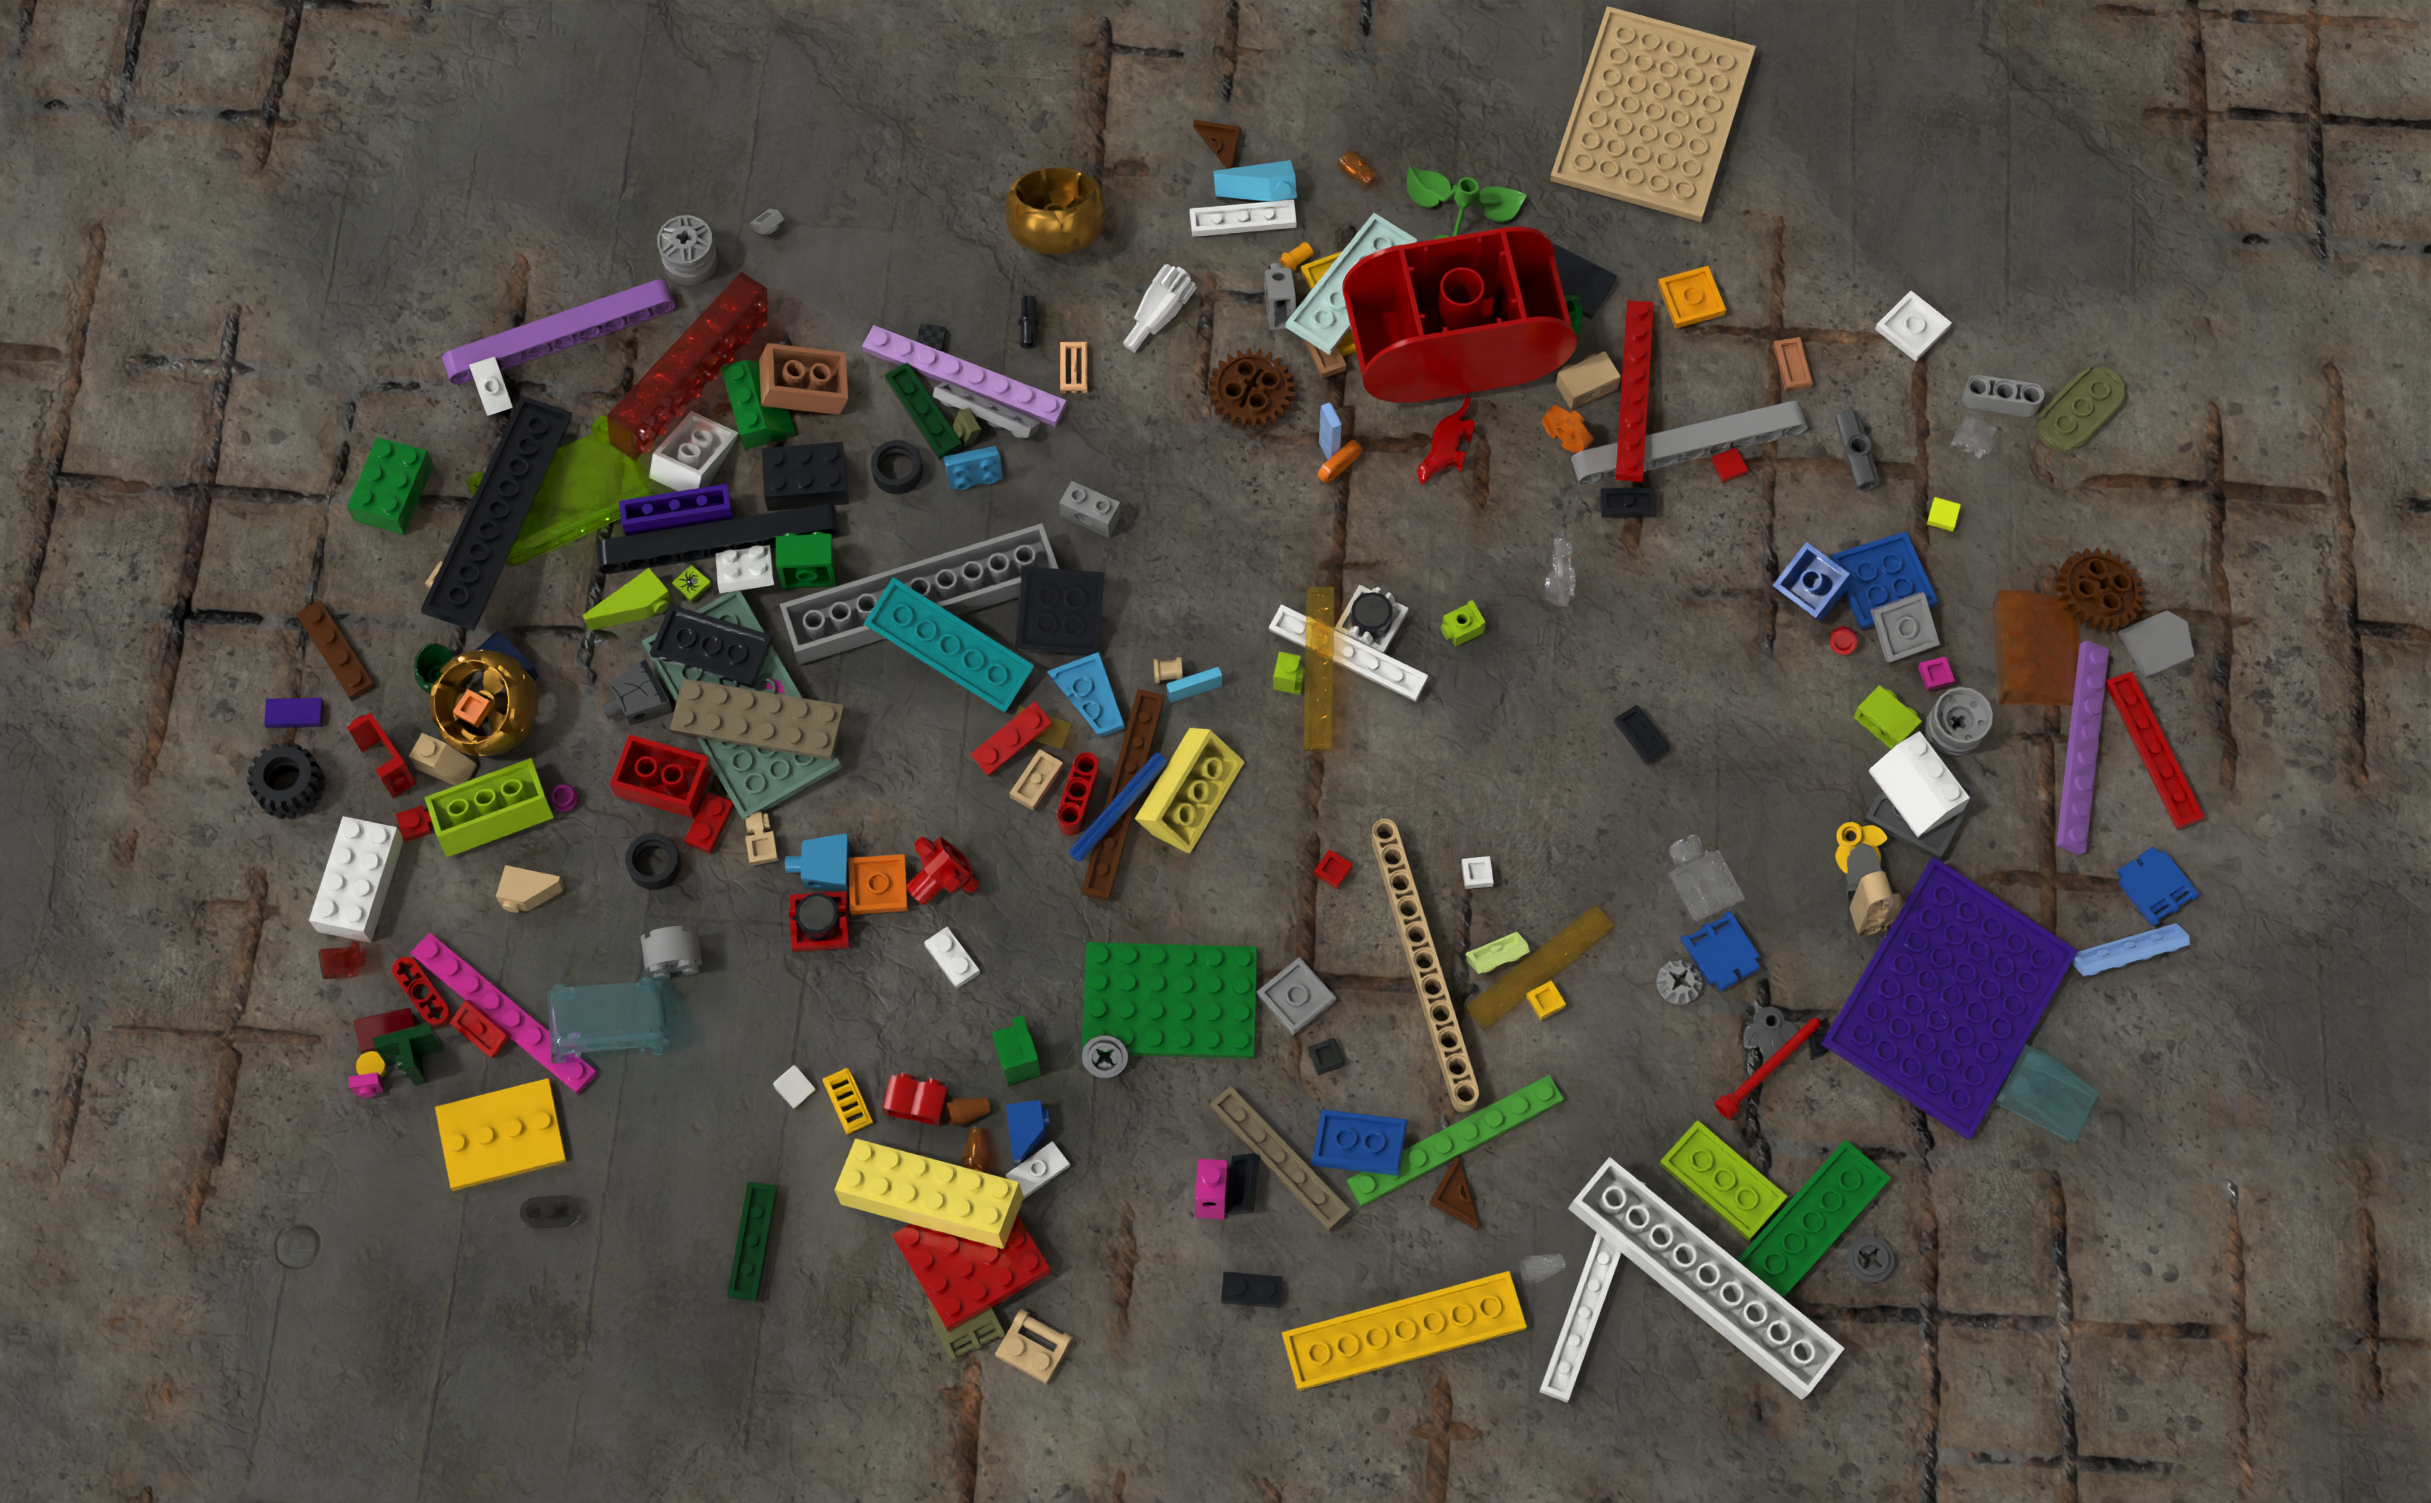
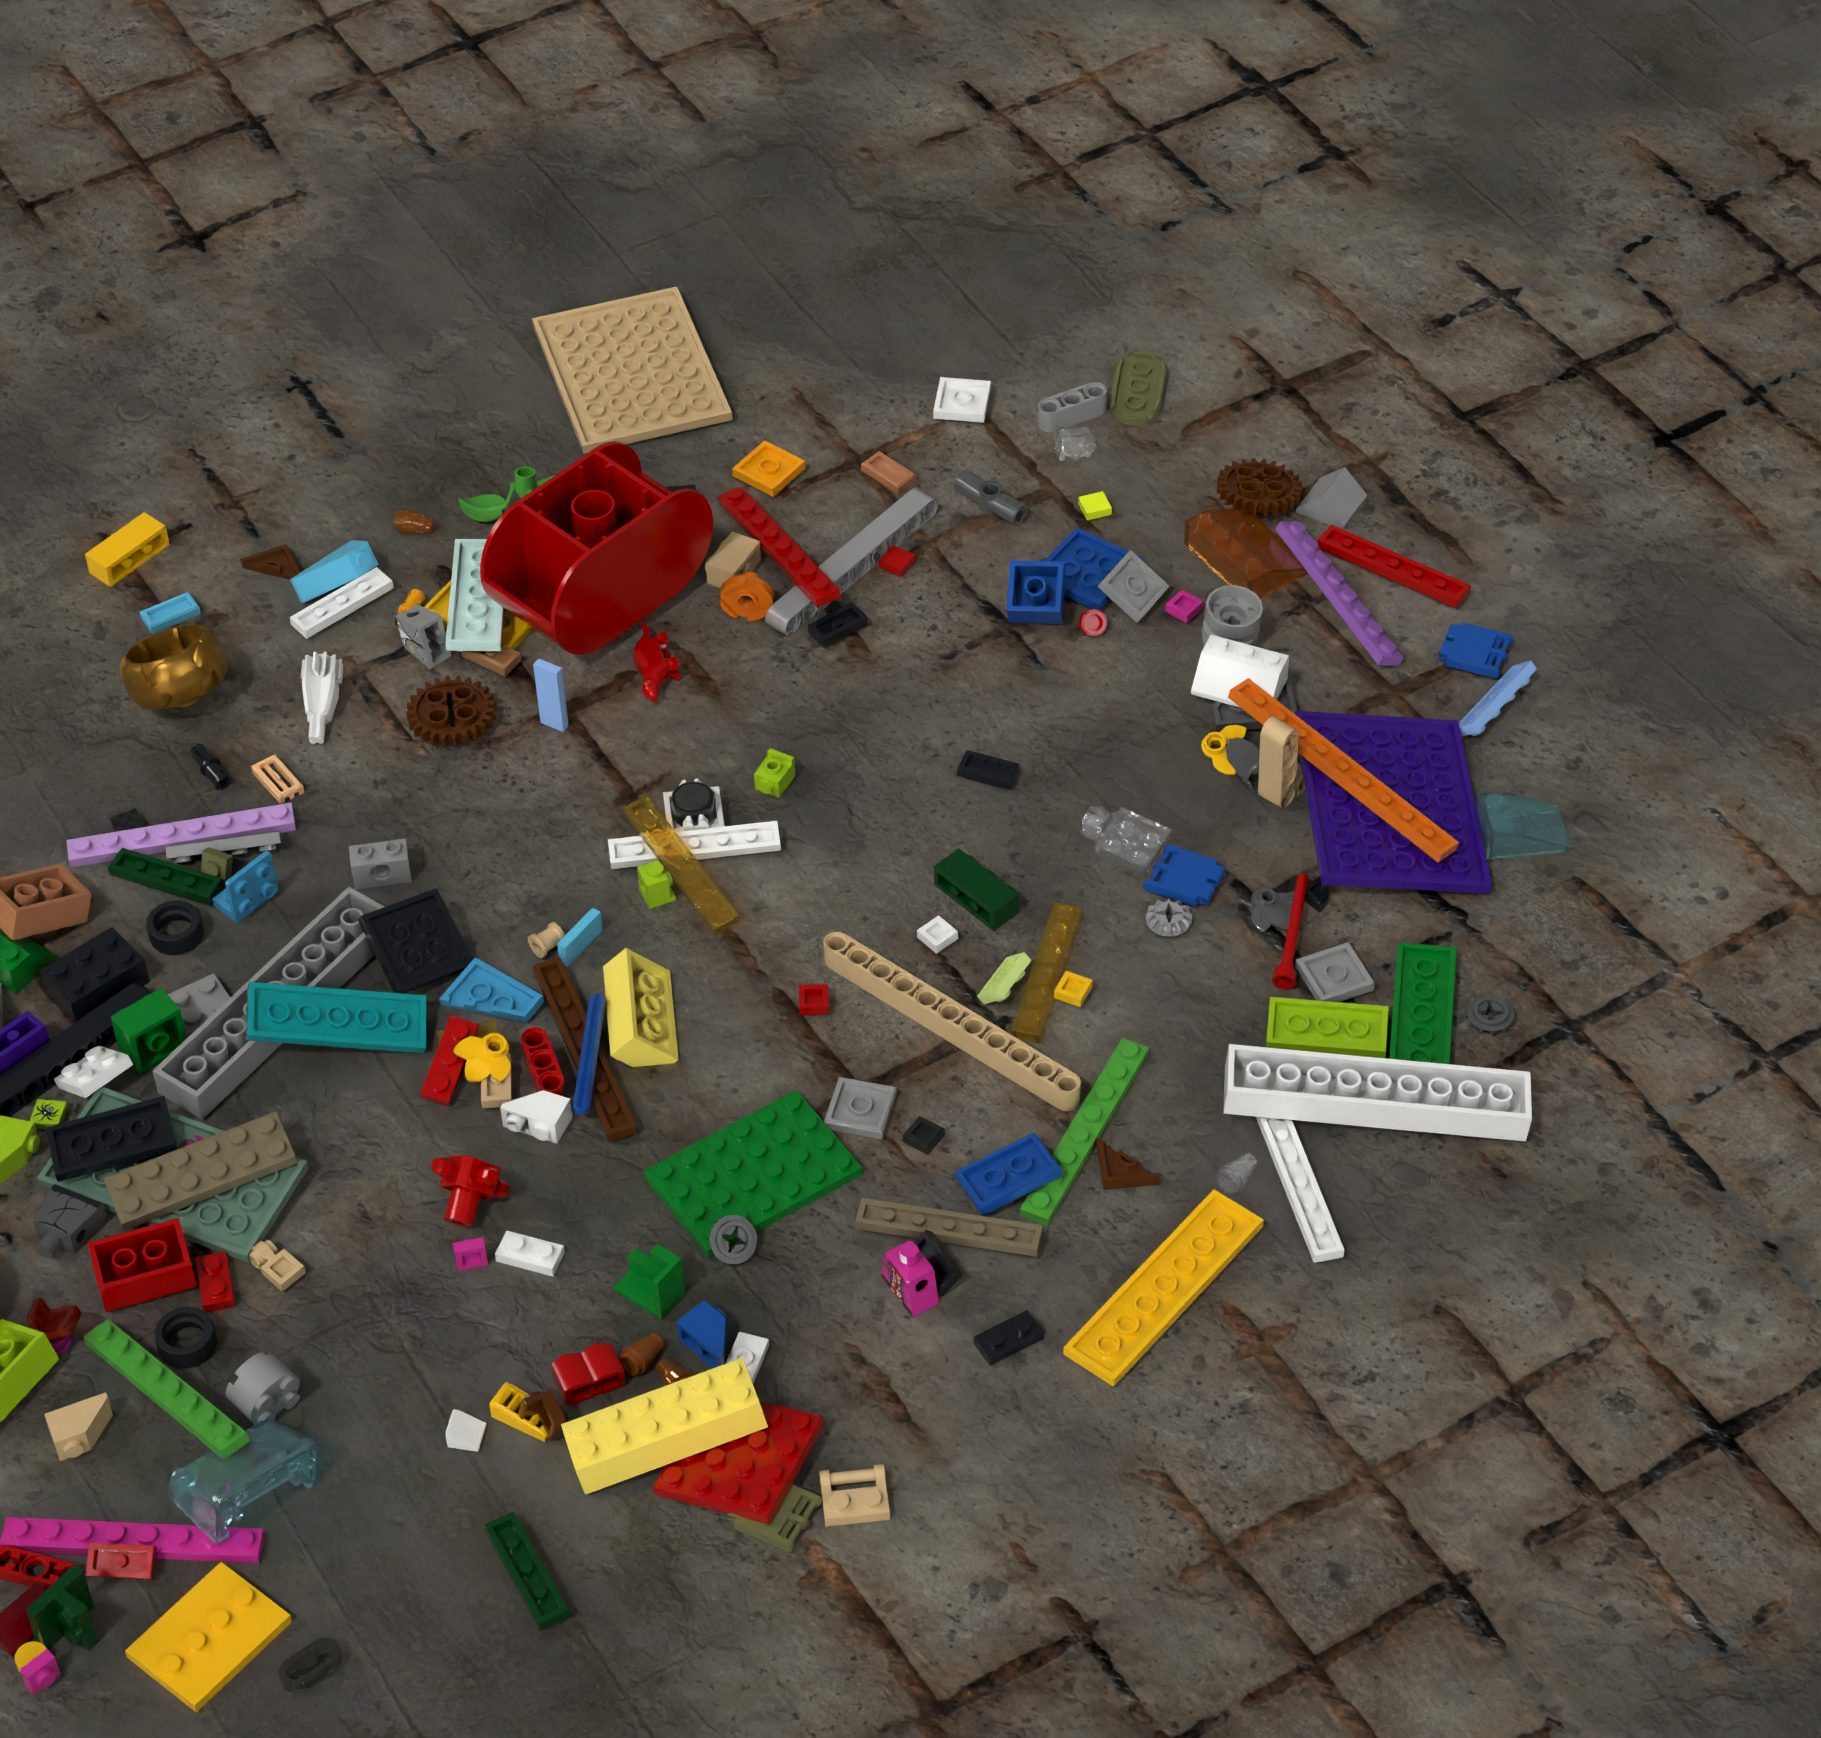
camera: 35 degrees left, 20 degrees down
dark azure torso [785,834,850,894] -> none
piece [789,891,850,952] -> none
orange plate [848,854,908,915] -> none
orange tile [1317,440,1362,483] -> none
clear plate [1544,532,1576,607] -> none
lime brick [1853,685,1922,750] -> none
none -> clear red bracket [26,1298,82,1340]
none -> bright green plate [83,1319,250,1460]
none -> yellow brick [85,512,170,587]
none -> medium azure tile [140,592,201,634]
none -> light grey plate [168,973,230,1038]
none -> yellow plate [453,1033,511,1082]
none -> dark pink plate [453,1237,488,1271]
none -> white slope [500,1090,573,1144]
none -> reddish brown bracket [518,1390,568,1441]
none -> dark green brick [934,848,1019,931]
none -> orange plate [1228,678,1459,863]
none -> light grey plate [1295,942,1375,1002]

